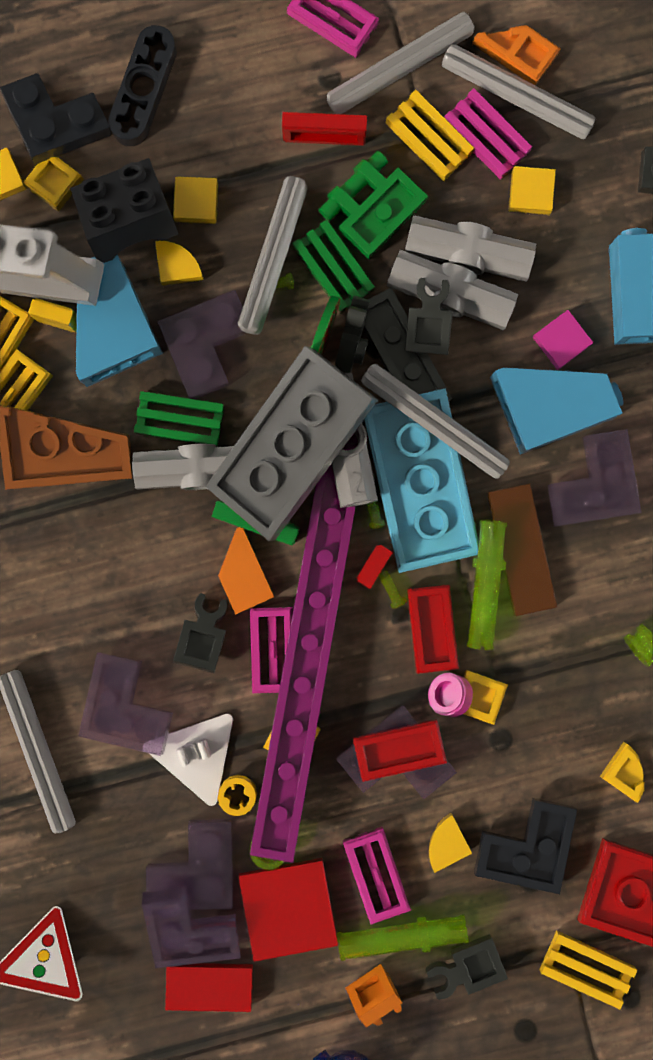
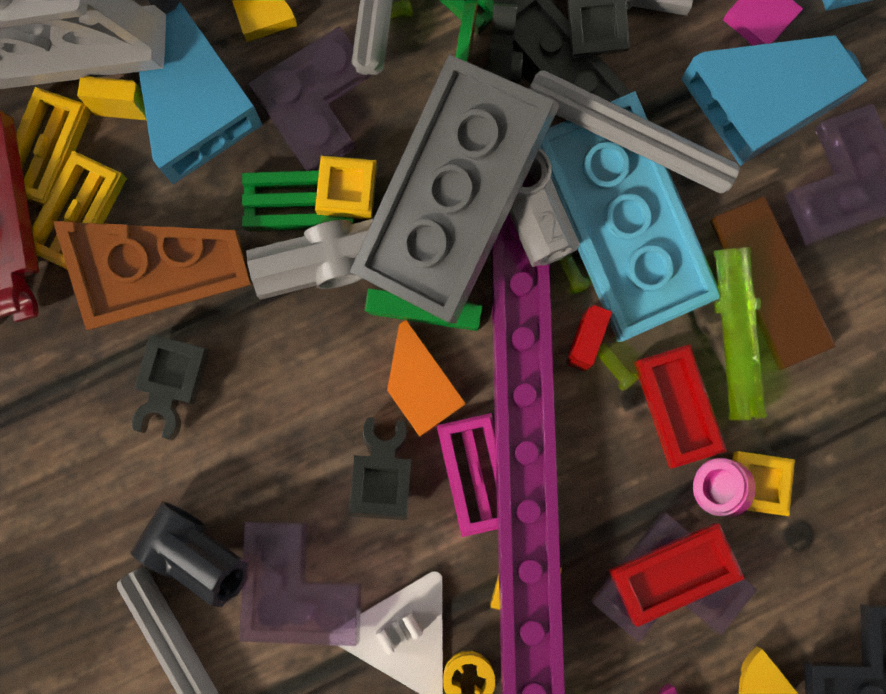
camera: 15 degrees left, 5 degrees down
none -> black piece [130,501,249,608]
none -> pearl dark grey plate [132,334,209,440]
none -> yellow tile [315,156,377,219]

